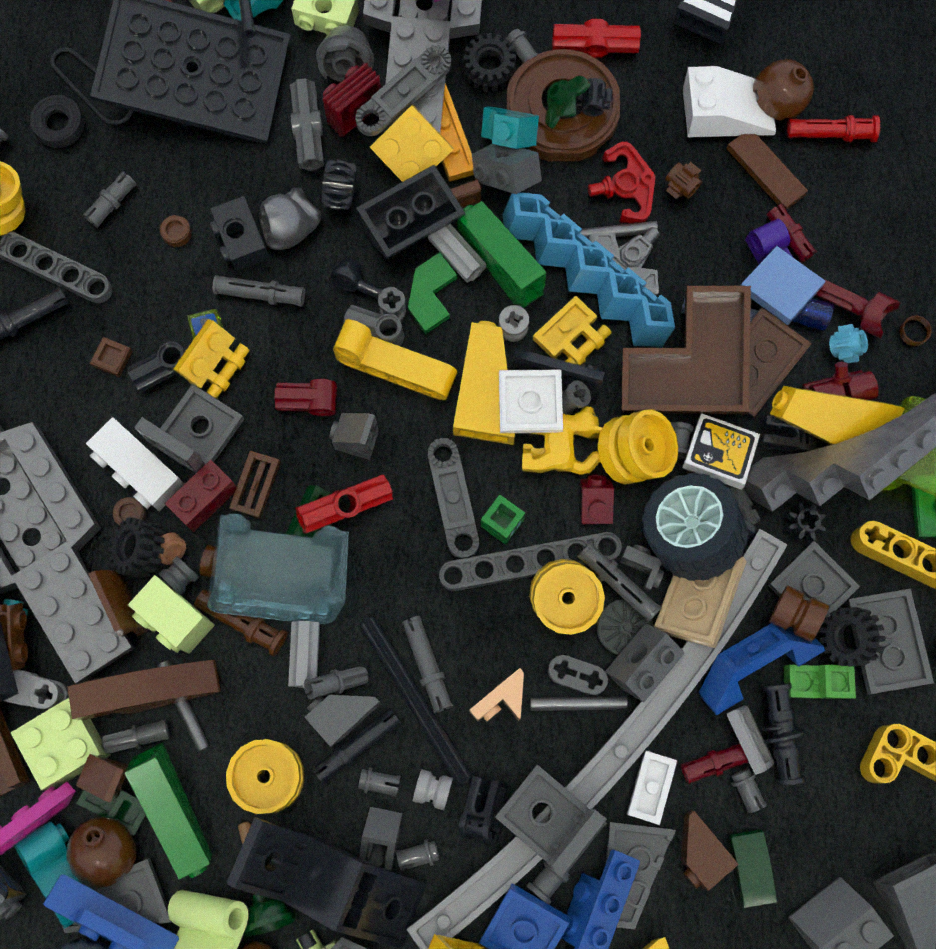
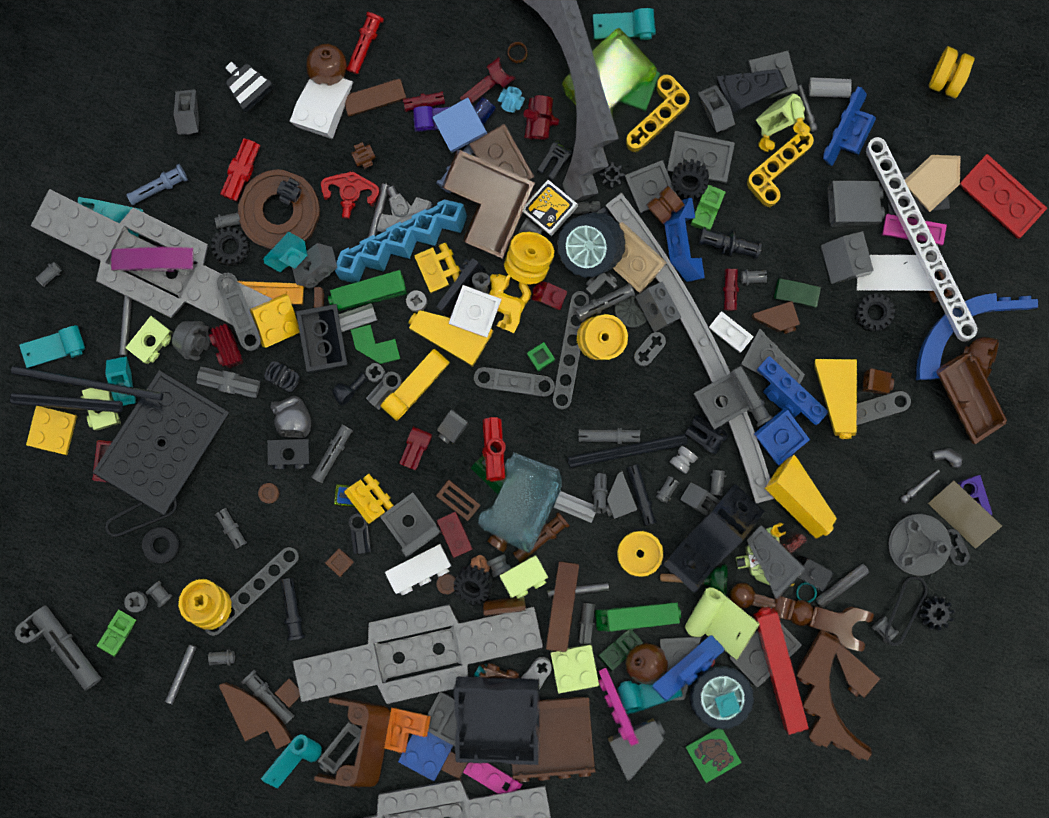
camera: 65 degrees left, 10 degrees up
reddish brown slope [76,754,128,802] -> none
light nougat slope [470,668,524,721] -> none
flat silver bar [530,696,628,711] -> none
dark green plate [545,76,590,129] -> none
light grey tile [727,705,775,775] -> none
yellow slope [770,386,905,445] -> none

